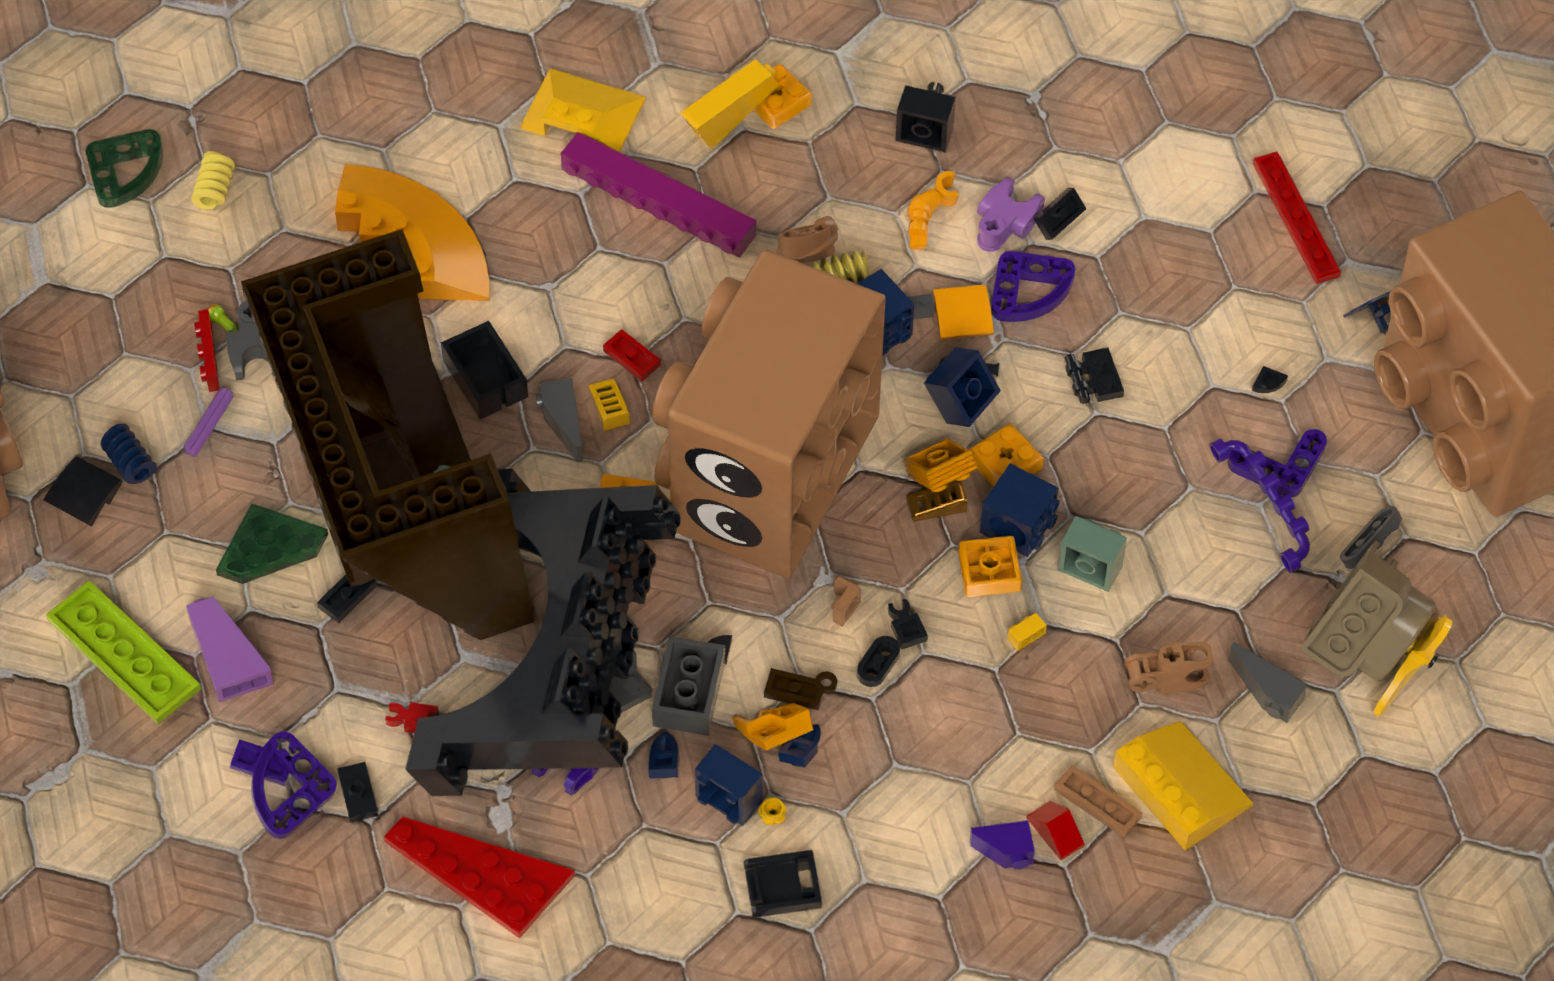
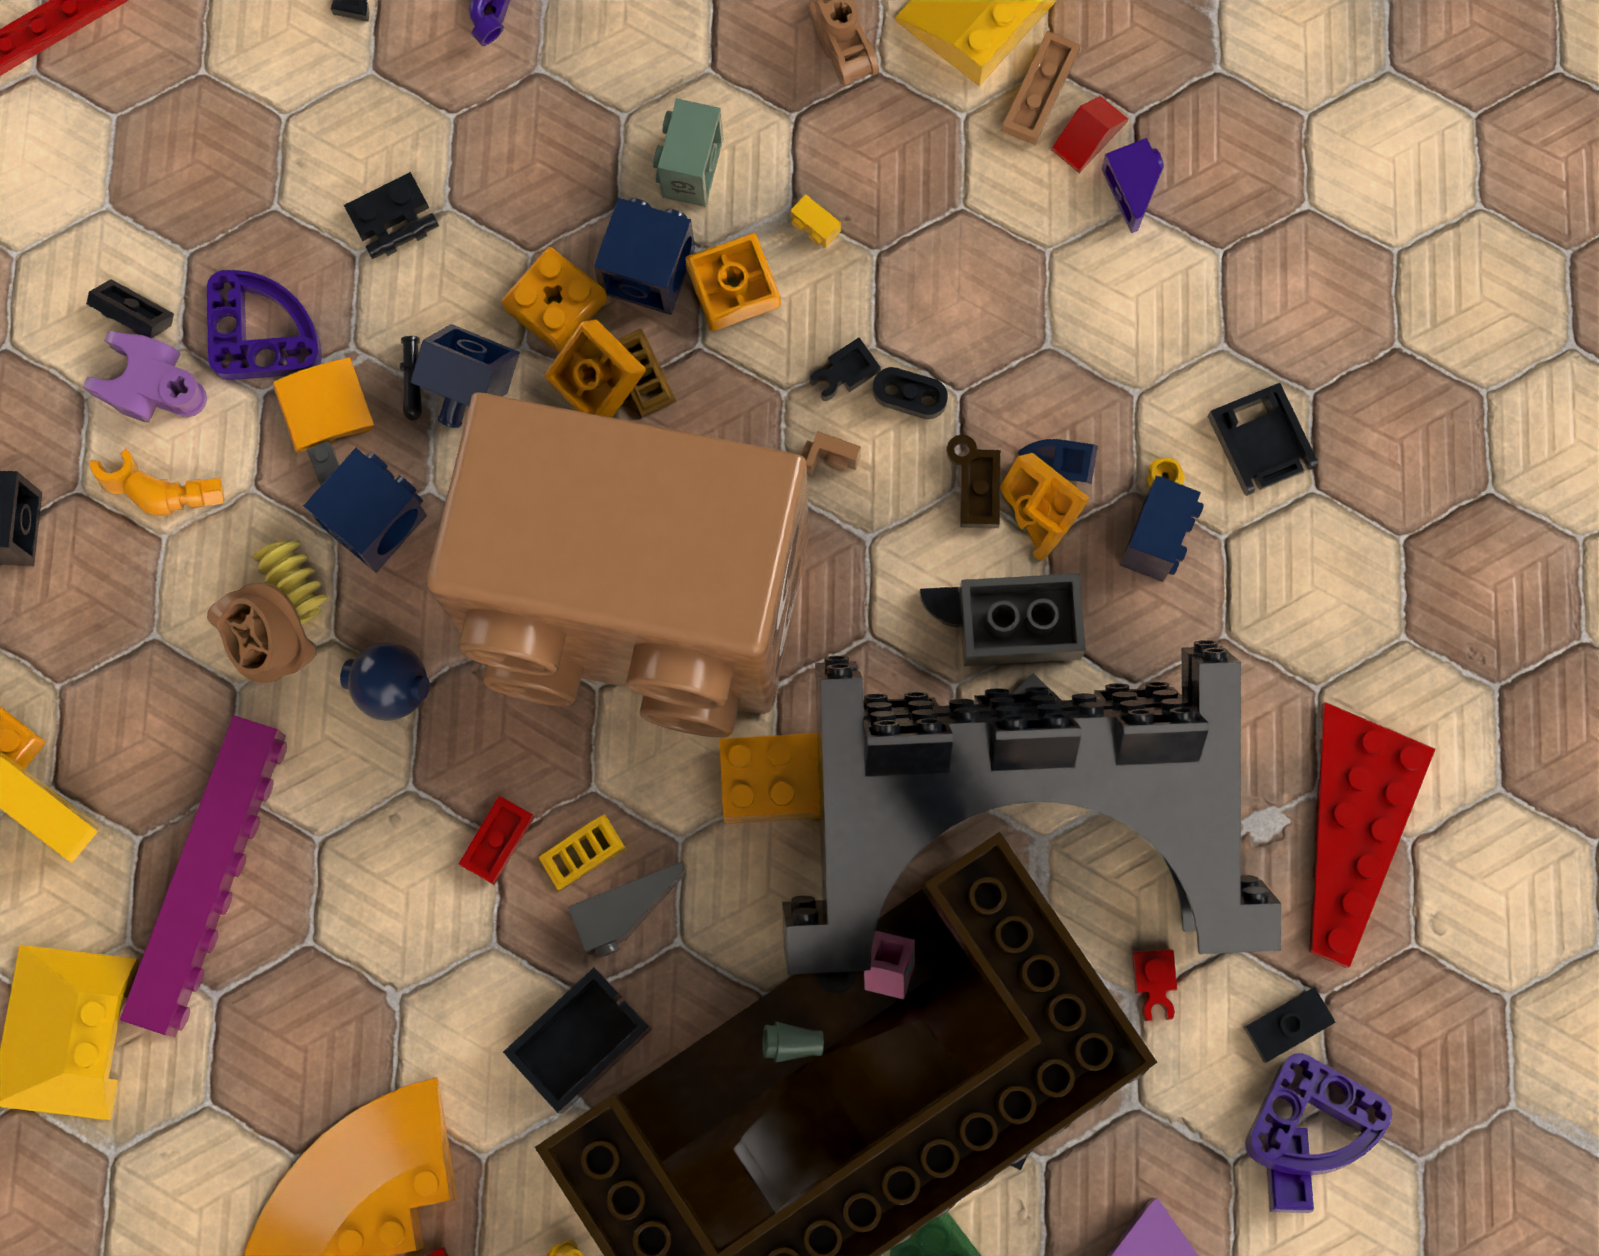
camera: 100 degrees left, 20 degrees up
dark blue plate [648,732,680,779] -> none

